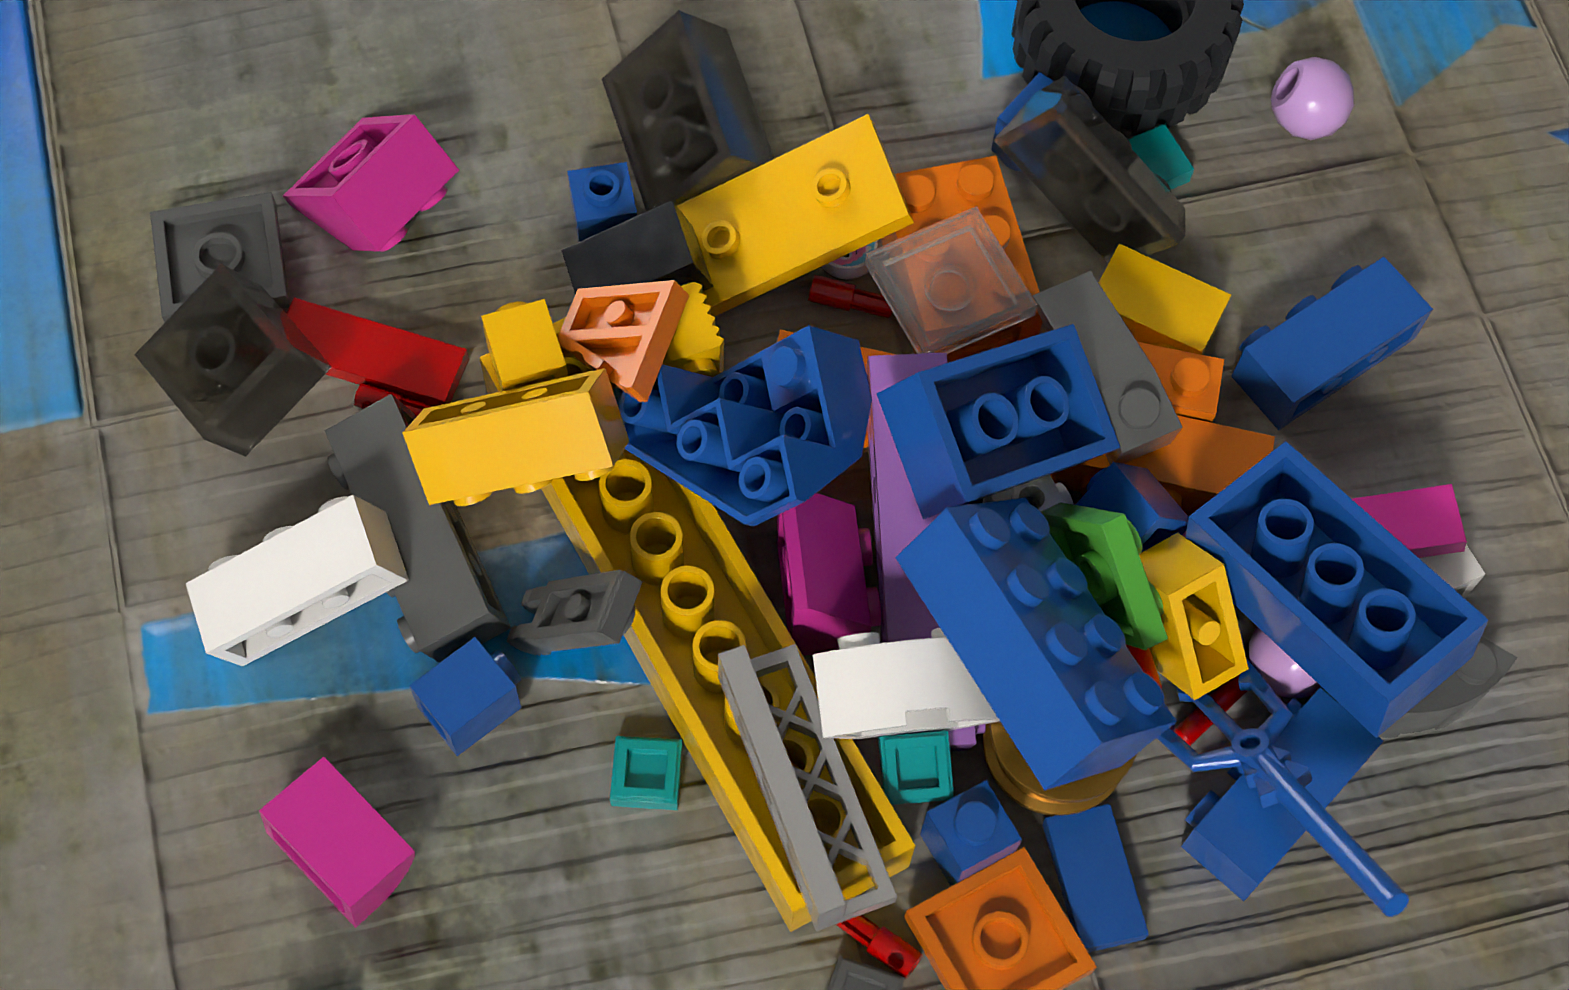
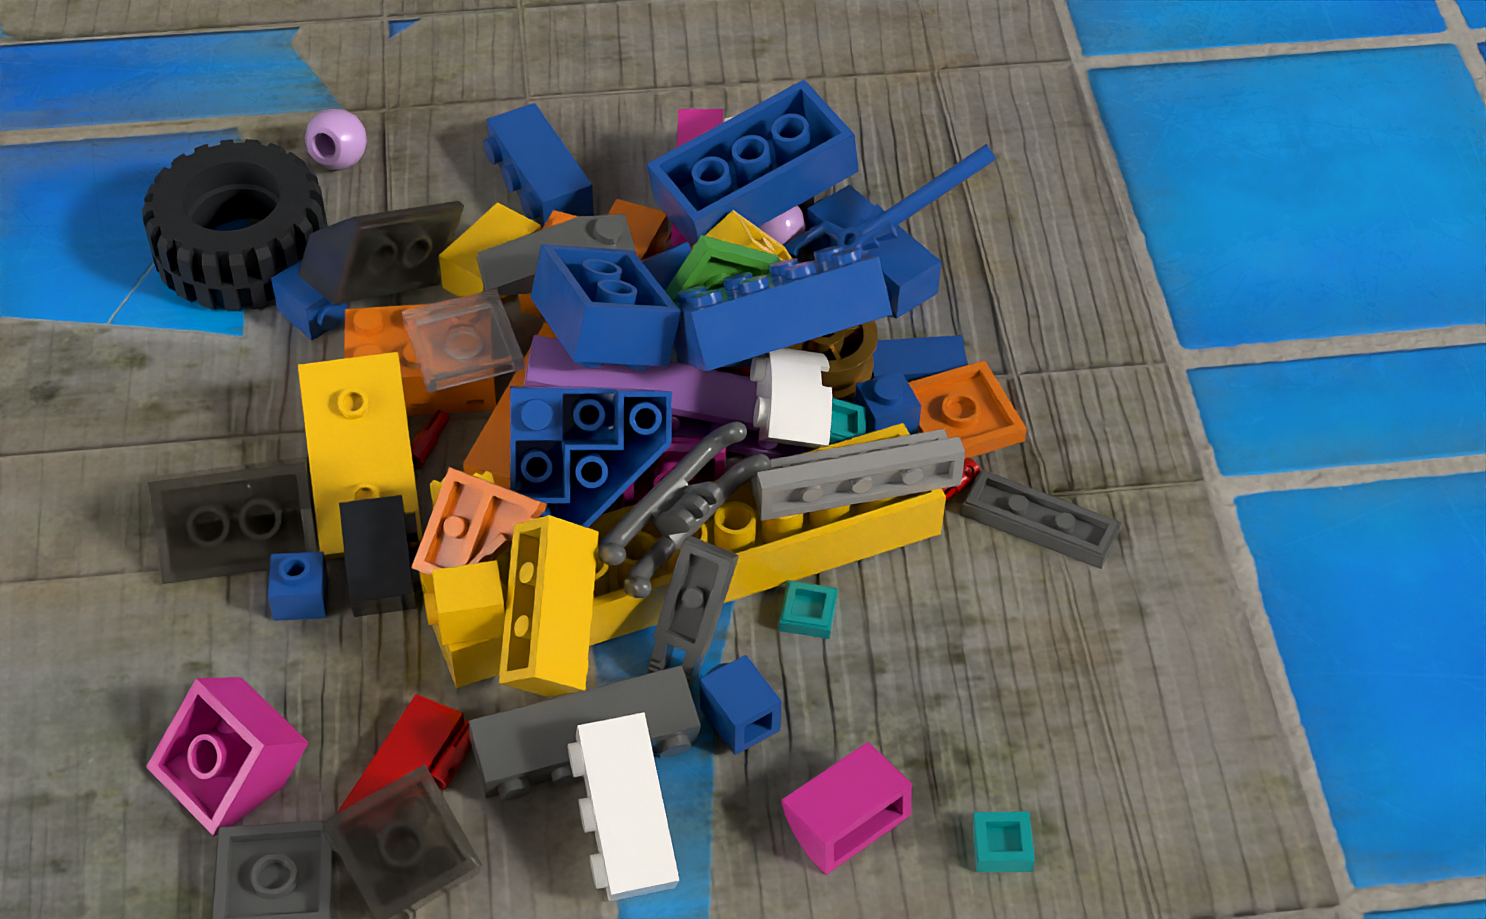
camera: 80 degrees left, 15 degrees down
none -> dark grey piece [598,421,771,598]

